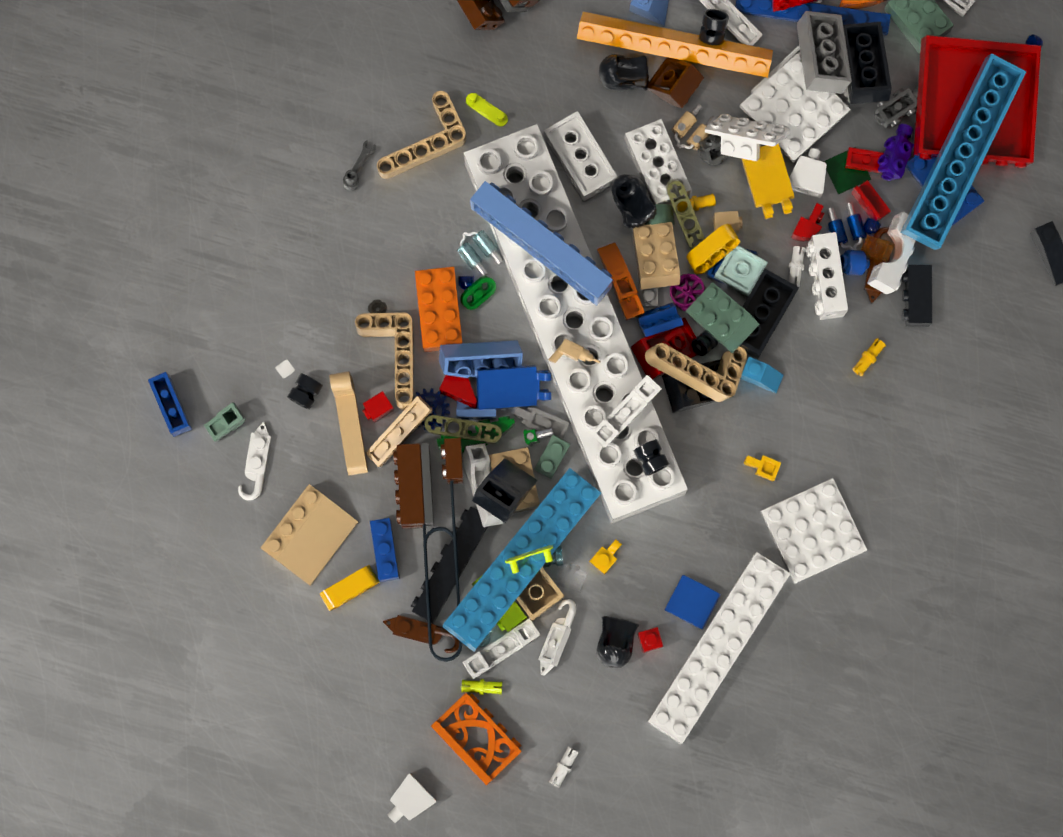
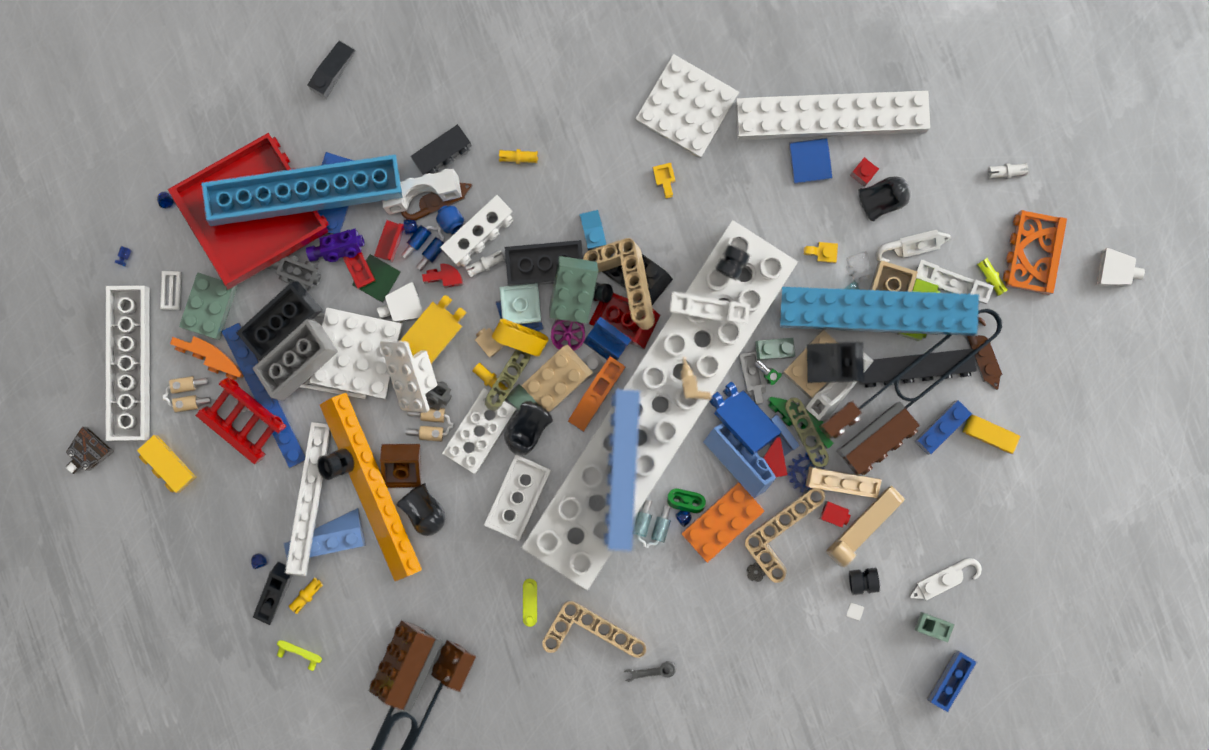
camera: 130 degrees left, 5 degrees up
tan slope [261,484,358,586] -> none
neon yellow piece [505,545,554,574] -> none
clear orange tile [861,235,895,262] -> none

